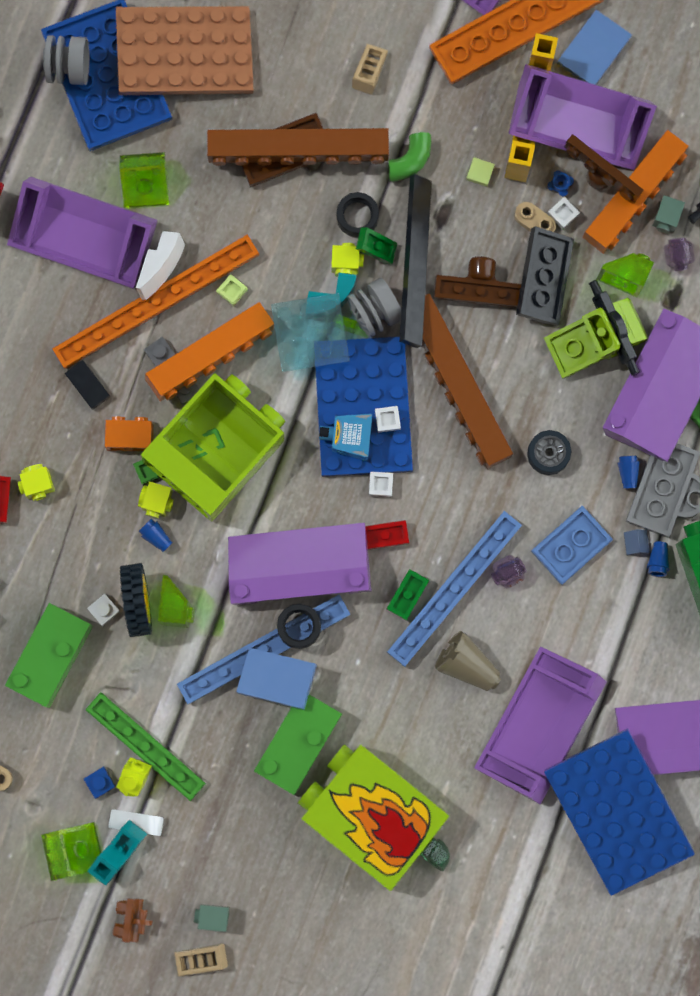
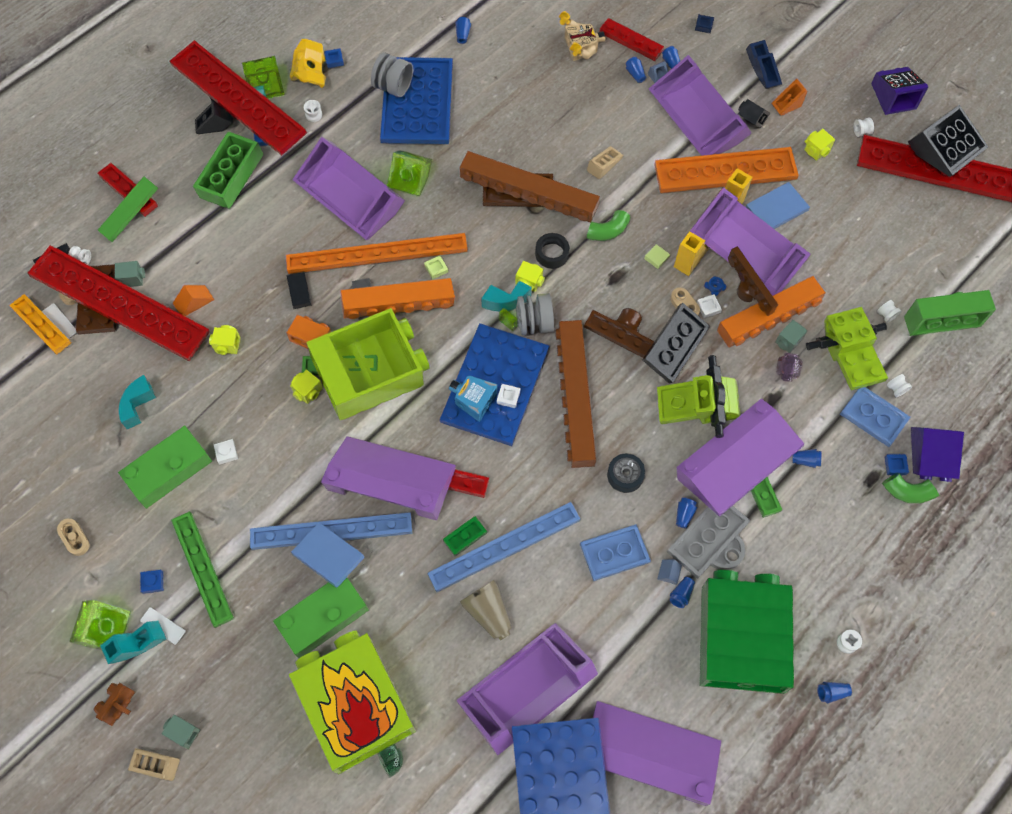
camera: 25 degrees right, 15 degrees down
nougat plate [116,6,254,95] -> none
neon yellow brick [116,757,152,797] -> none
black wheel [120,563,152,638] -> none
white slope [136,231,185,300] -> none
blue cone [139,518,172,552] -> none
clear neon green slope [158,575,195,628] -> none
clear light blue plate [271,293,350,372] -> none
black tyre [277,604,321,649] -> none
green plate [356,227,397,264] -> none
white plate [369,472,393,497] -> none
black tile [399,174,432,348] -> none
clear purple head [491,555,527,589] -> none
clear neon green slope [596,253,654,297] -> none

